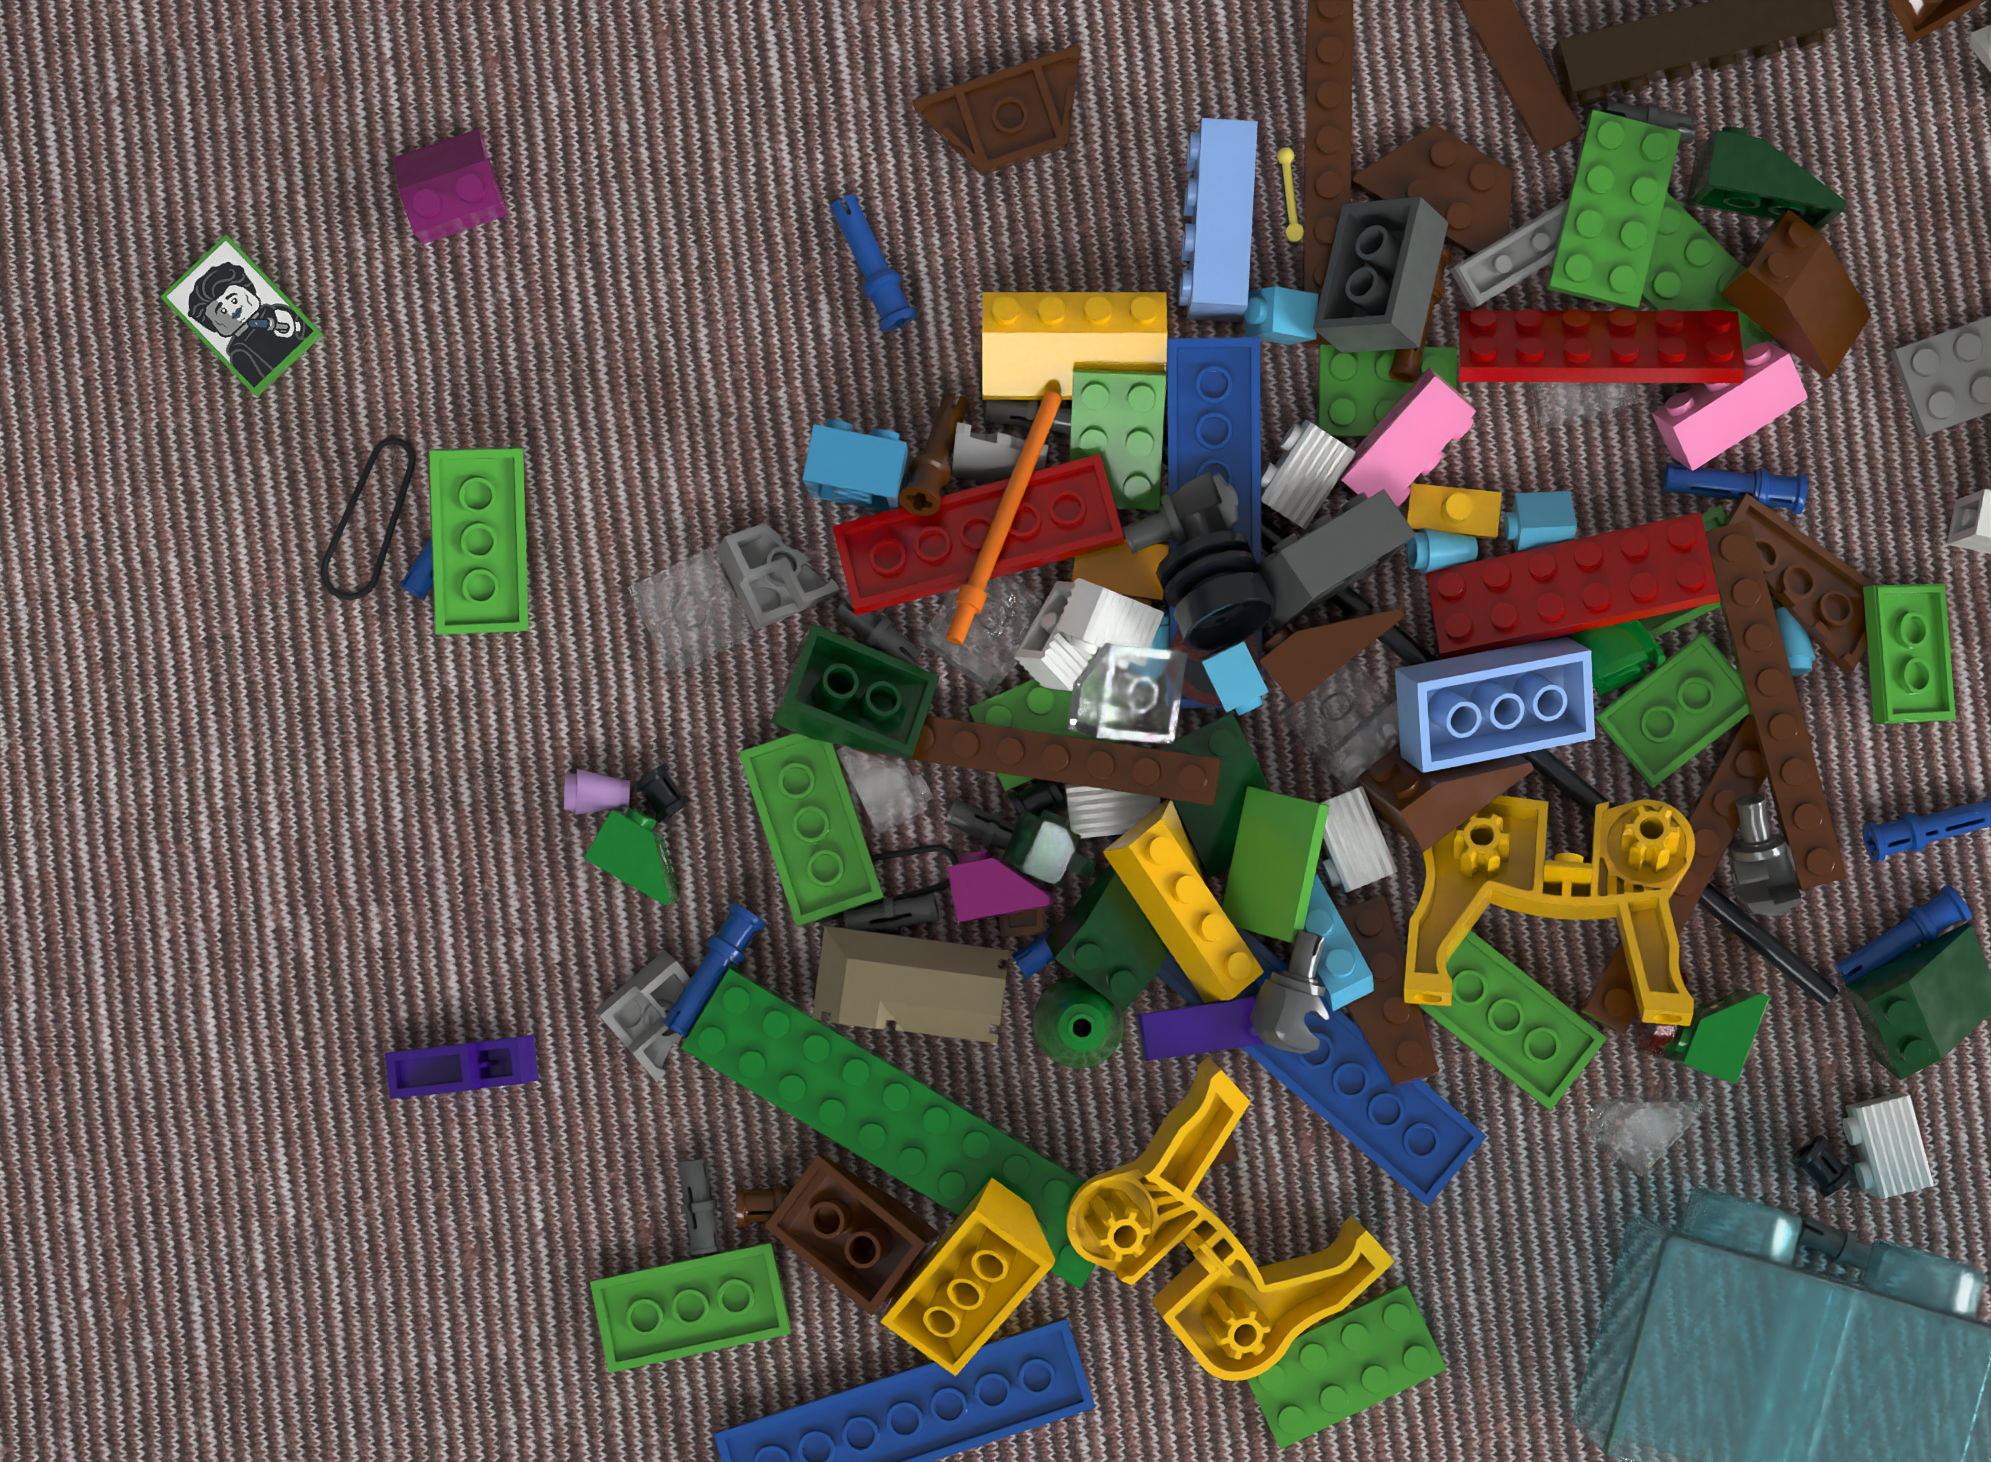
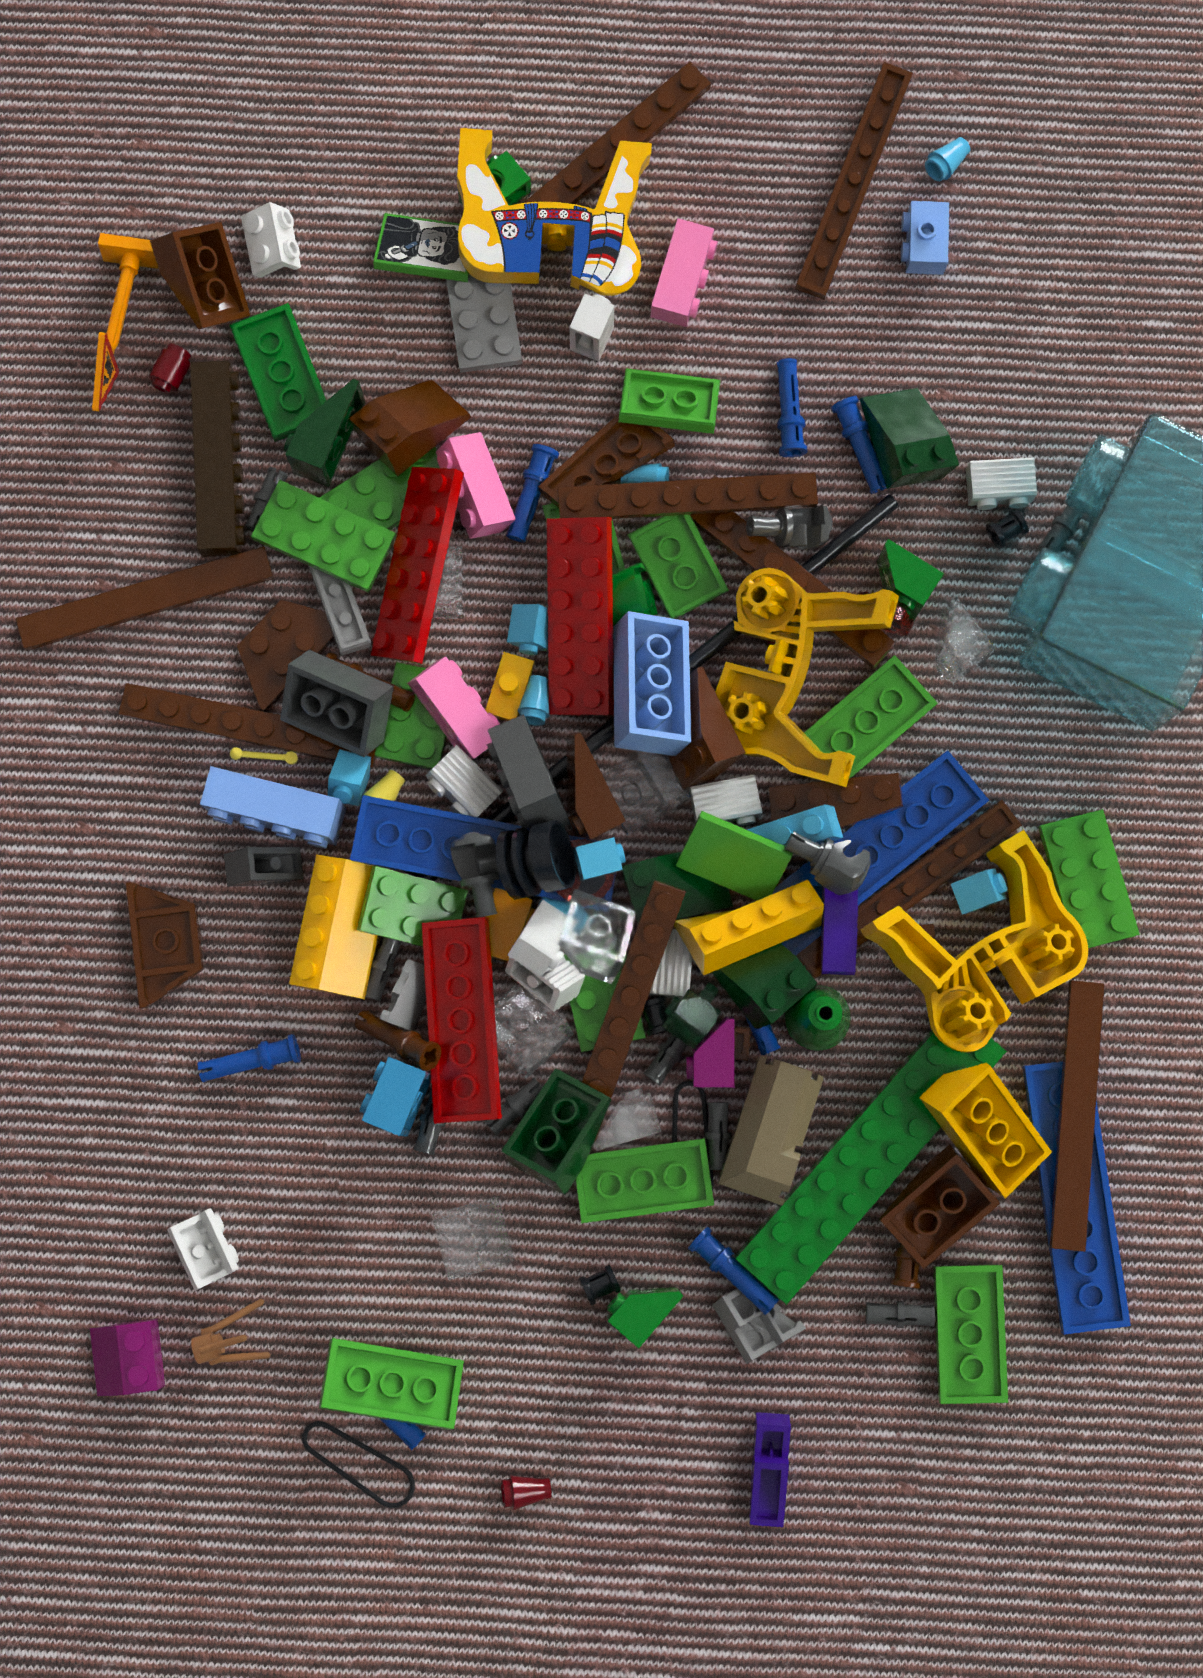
camera: 80 degrees left, 5 degrees down
tile [161,234,323,397] -> none
lavender cone [564,769,630,815] -> none
light grey slope [716,523,840,630] -> none
orange bar [945,391,1062,645] -> none
none -> white bracket [167,1208,239,1291]
none -> medium nougat plant [191,1299,271,1365]
none -> dark grey slope [224,847,304,887]
none -> green tile [229,303,327,442]
none -> light yellow cone [360,770,405,805]
none -> dark grey pin [413,1086,446,1155]
none -> dark red cone [501,1475,552,1510]
none -> reddish brown tile [796,800,1022,979]
none -> medium azure brick [951,868,1007,915]
none -> reddish brown tile [1050,980,1104,1252]

